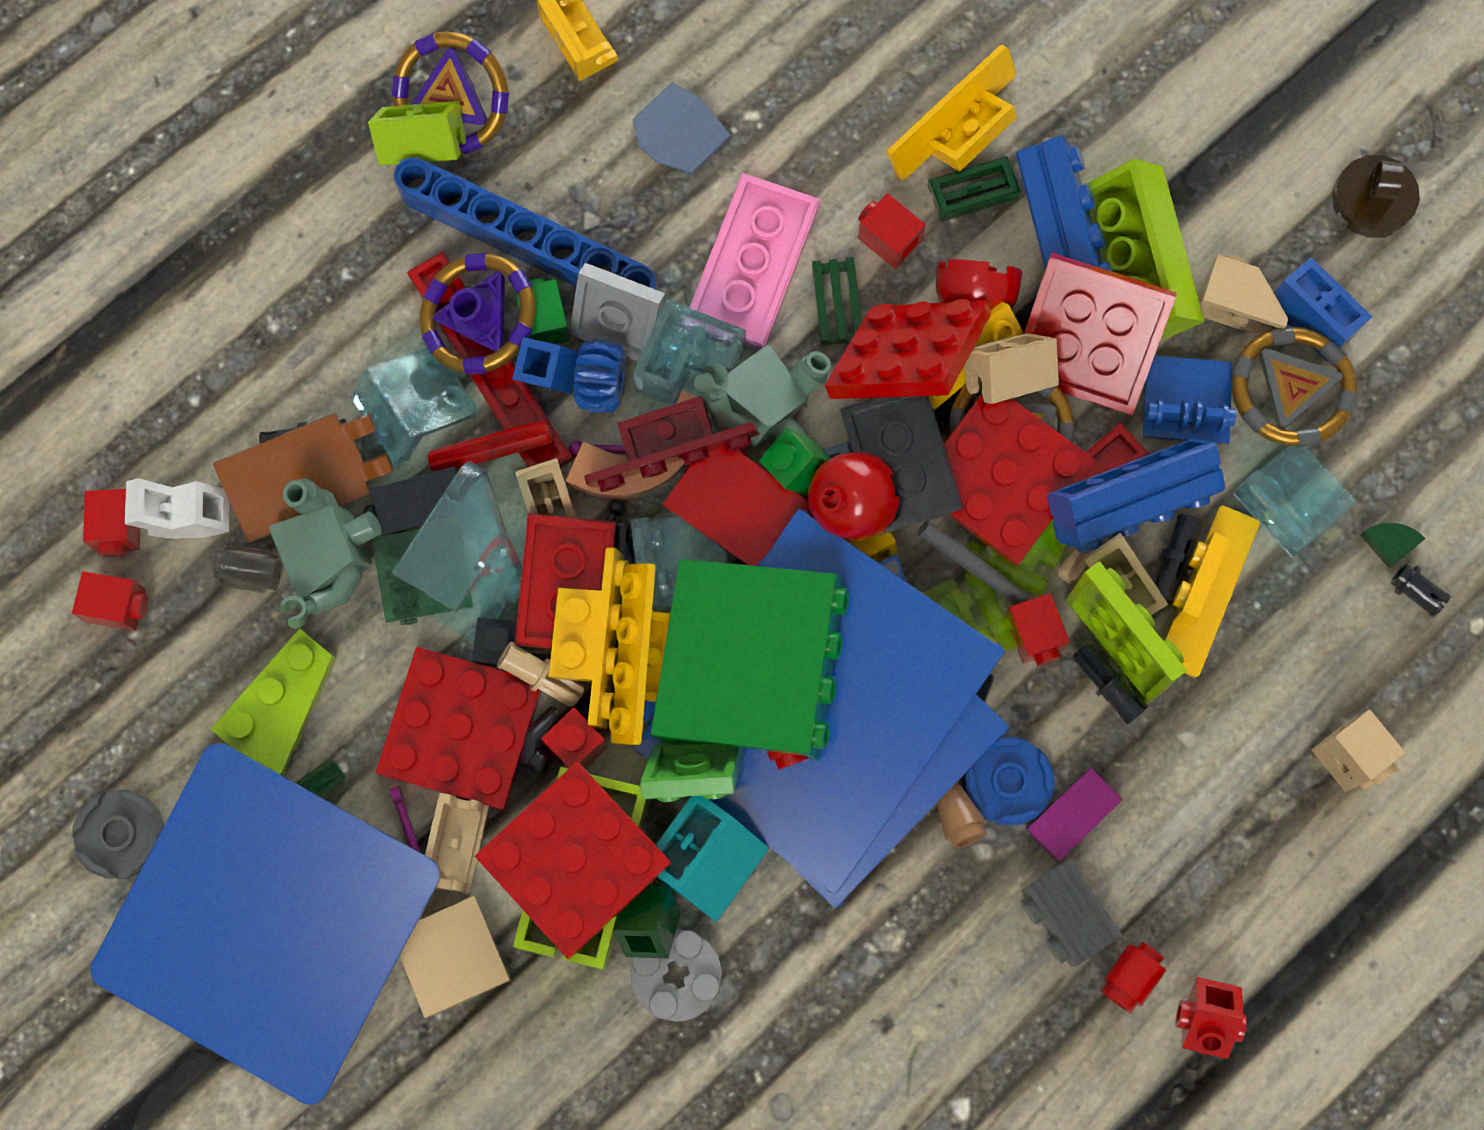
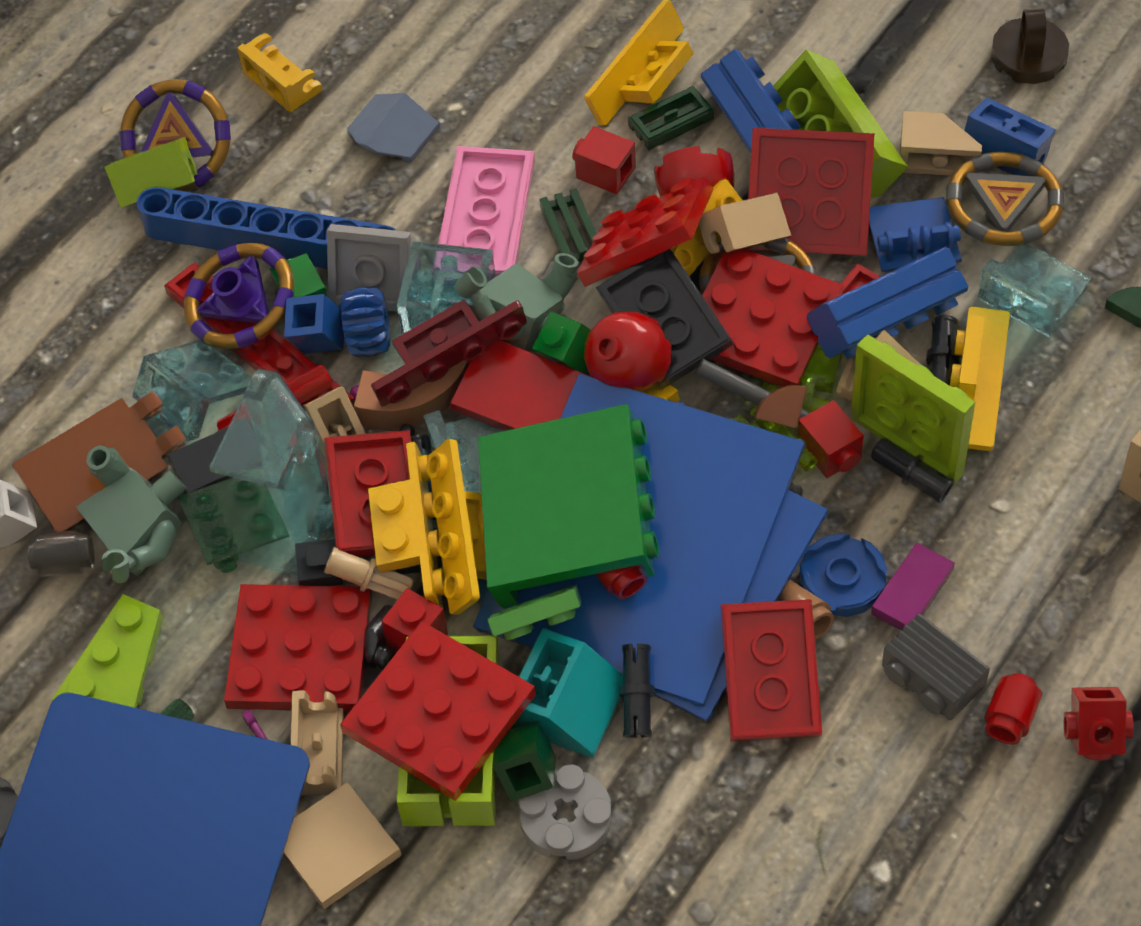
camera: 10 degrees left, 20 degrees down
none -> black pin [619,643,655,738]
none -> red tile [720,599,822,742]
none -> dark orange tile [753,385,807,428]

